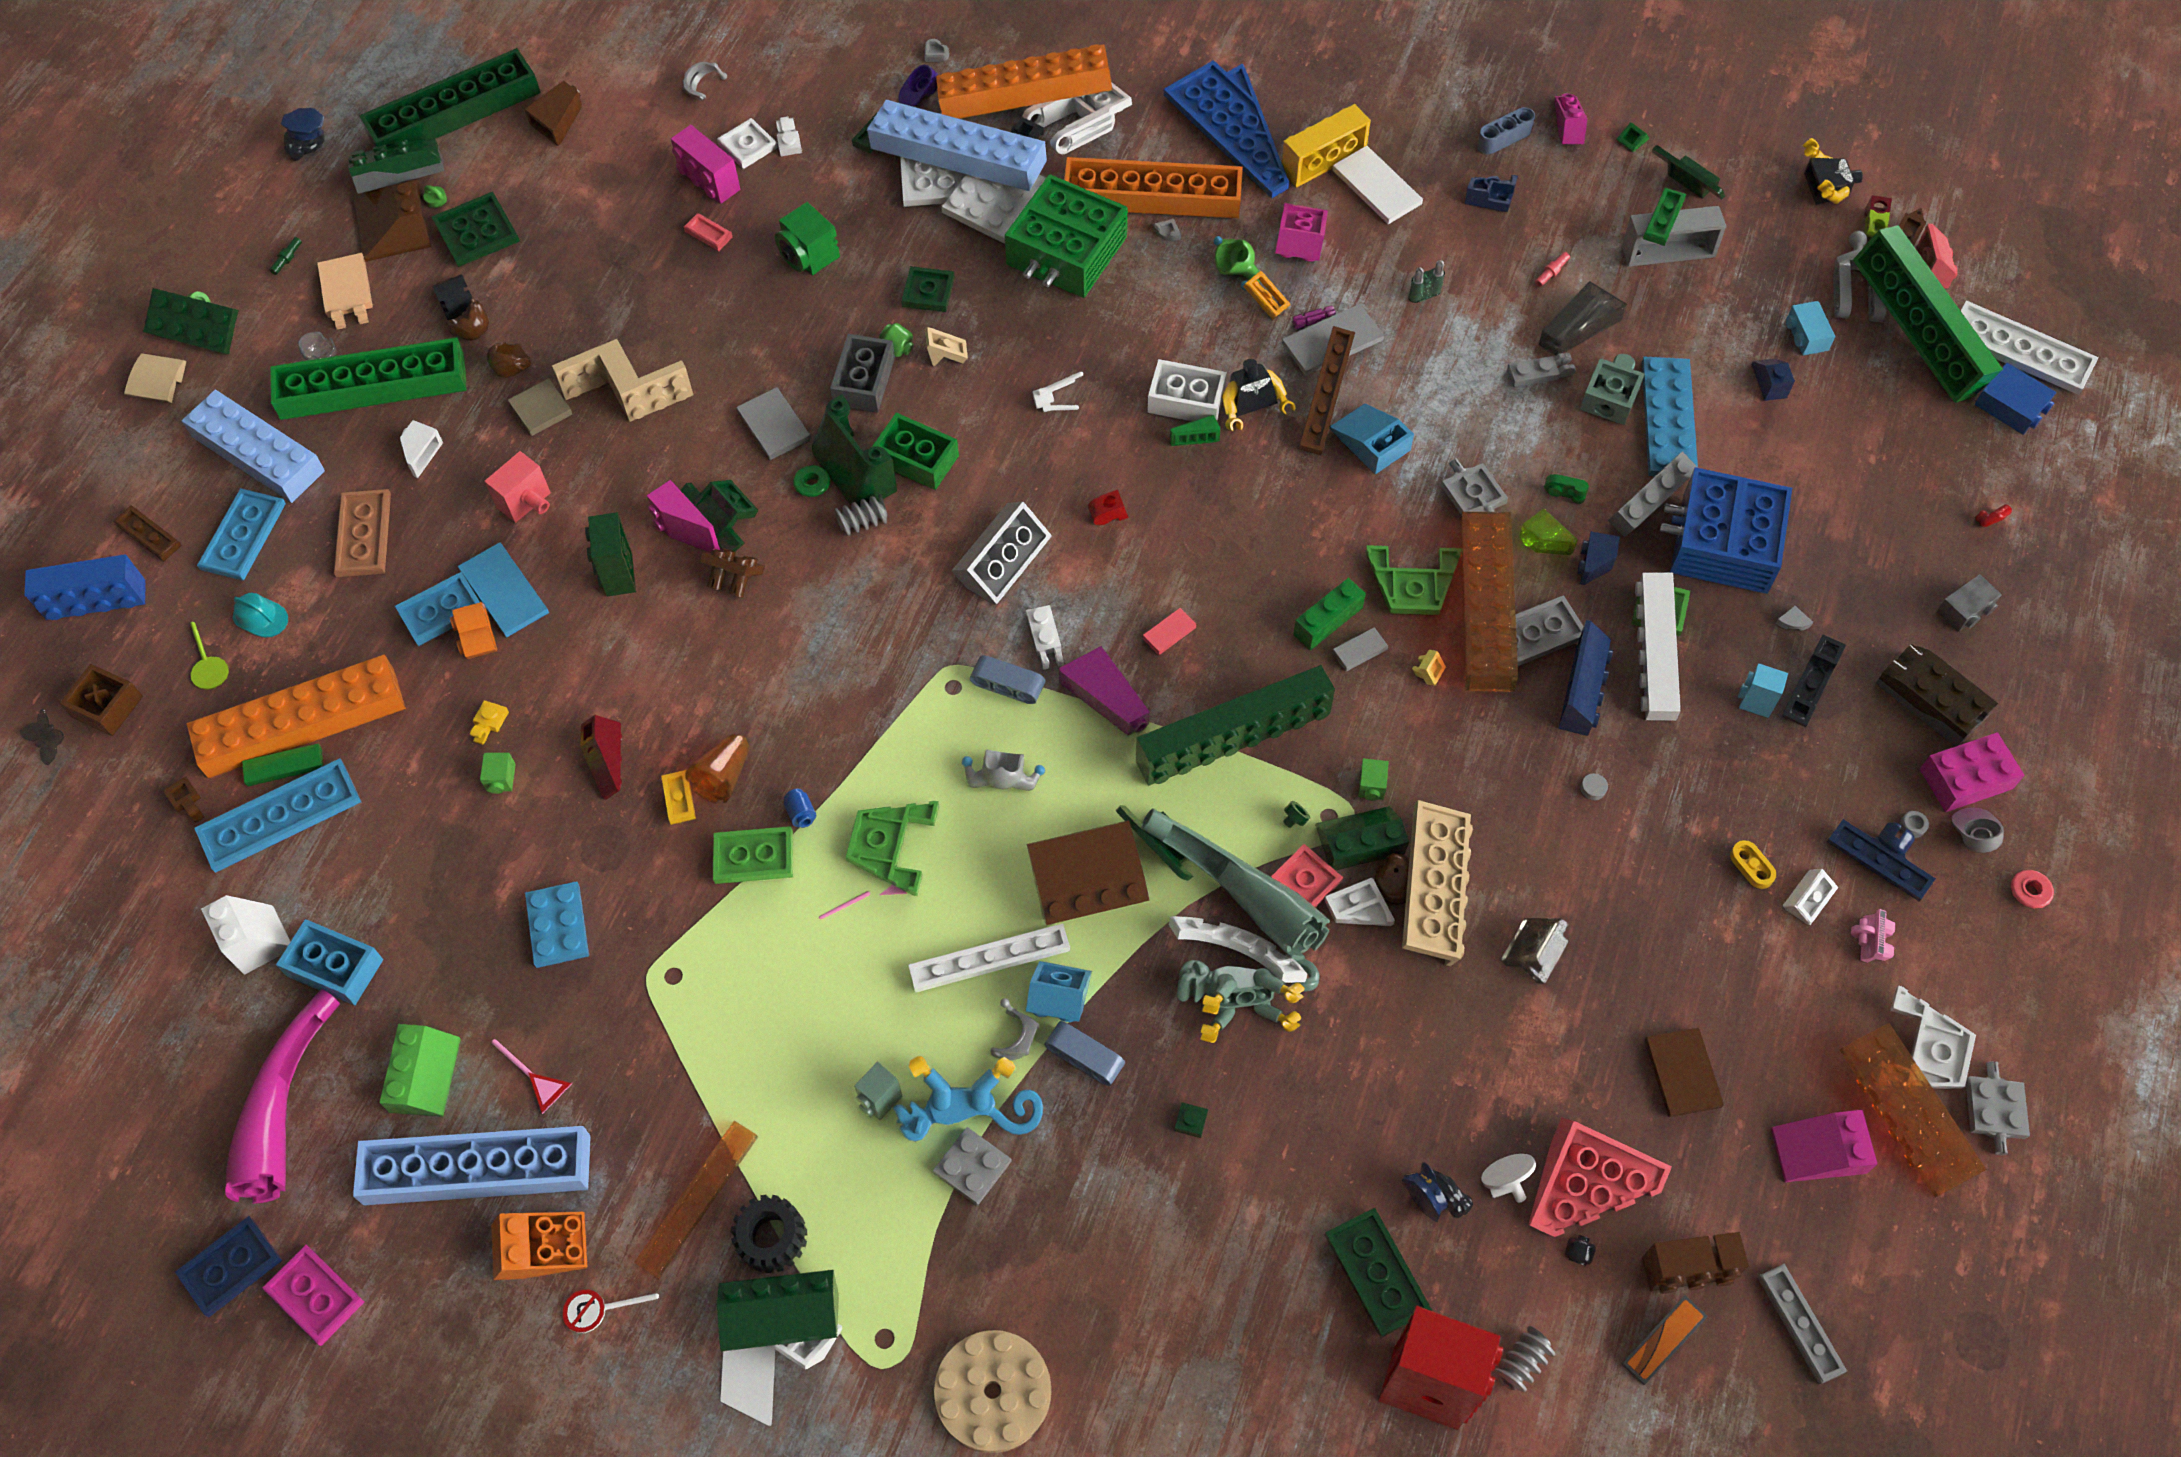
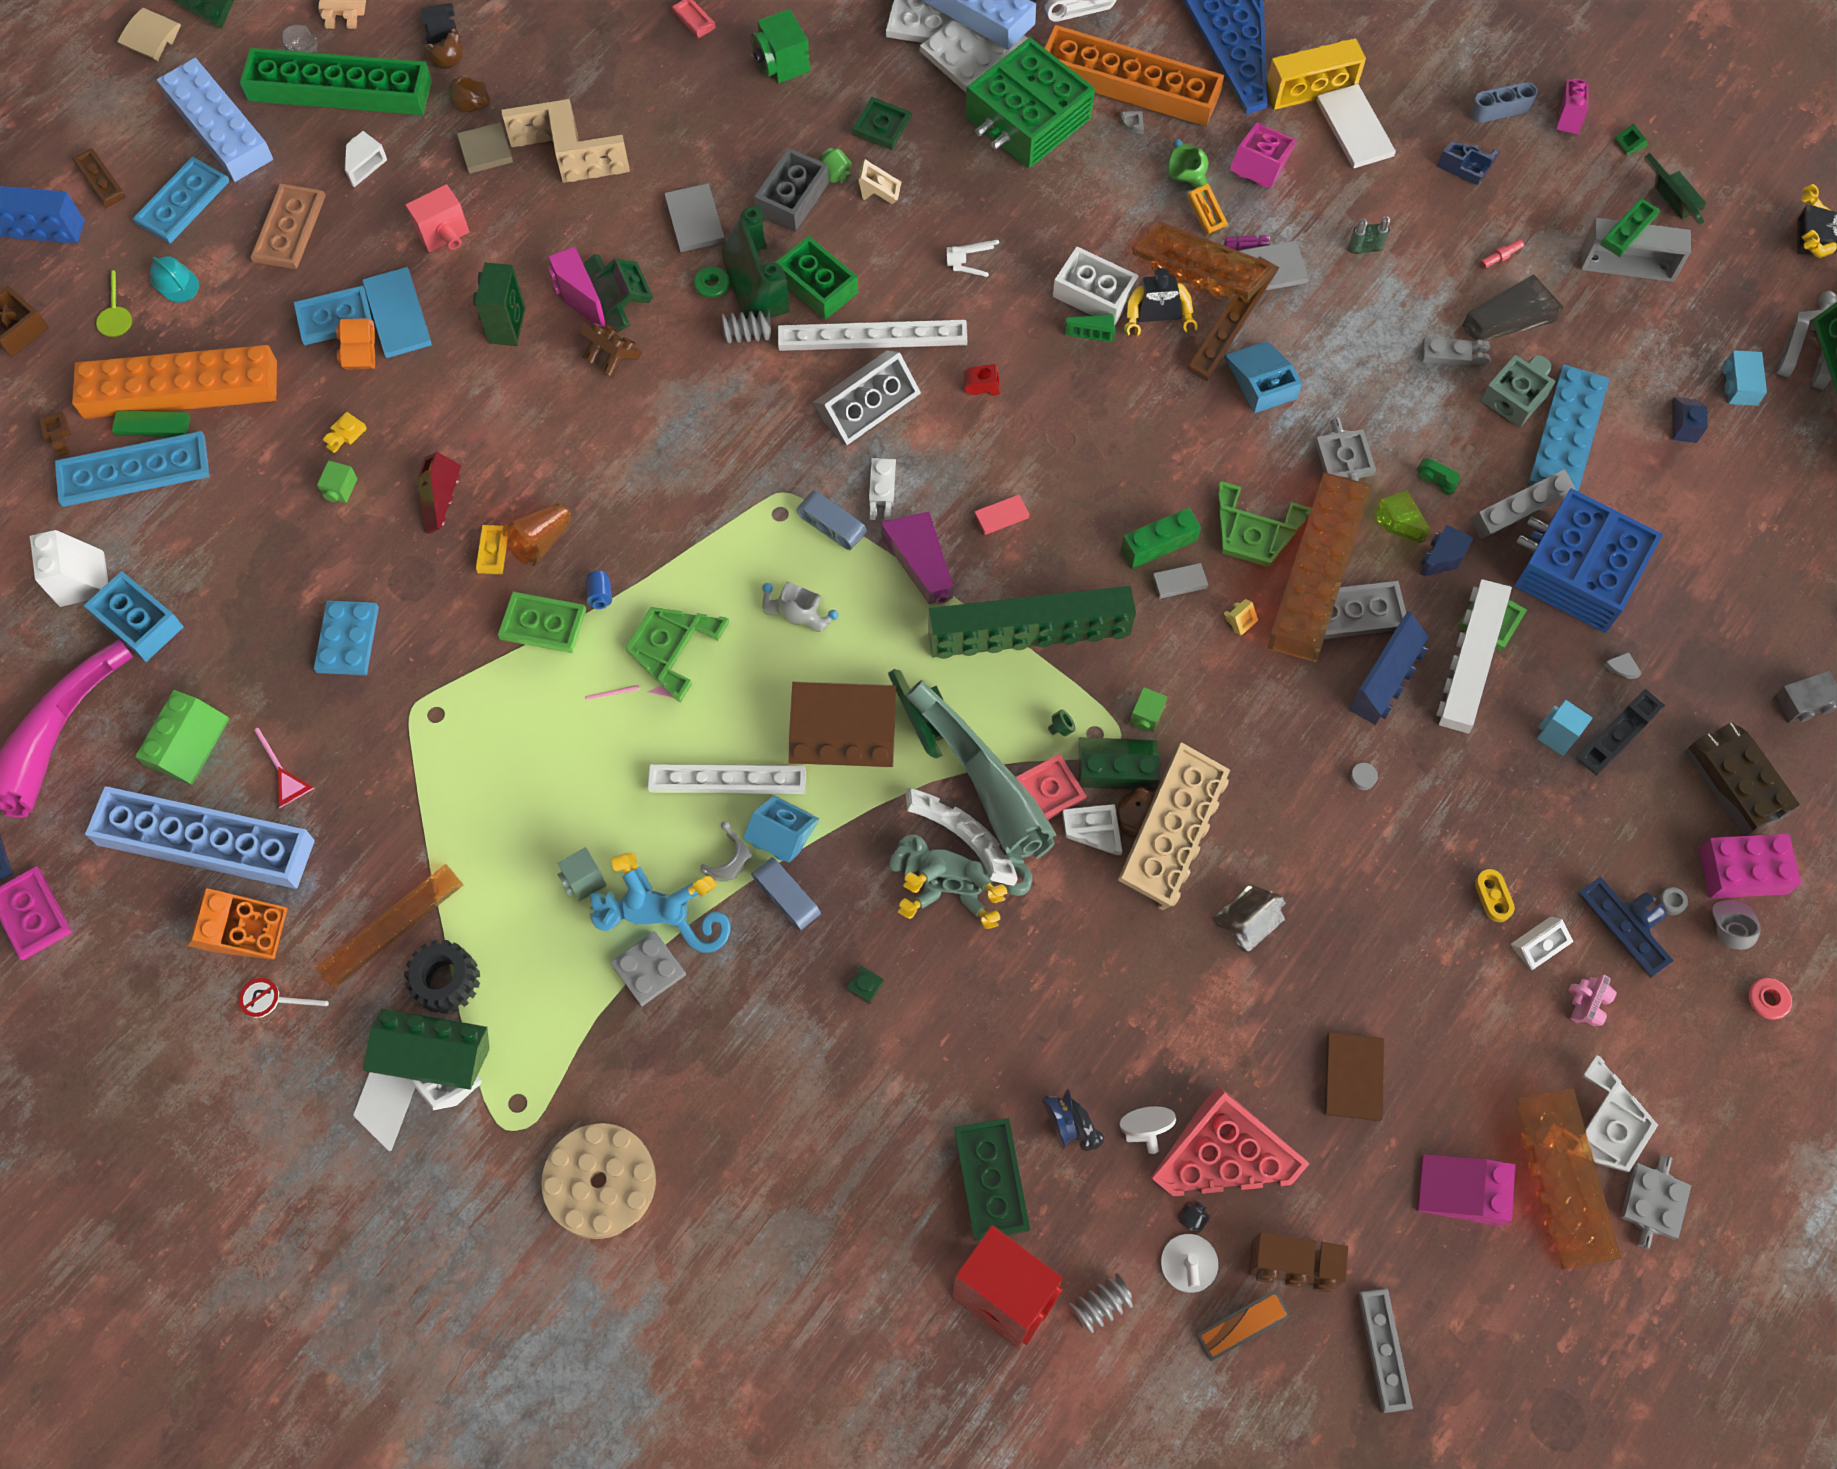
camera: 15 degrees right, 5 degrees up
none -> white plate [778,320,967,351]
none -> clear orange plate [1132,221,1275,300]
none -> white shield [1161,1234,1218,1293]

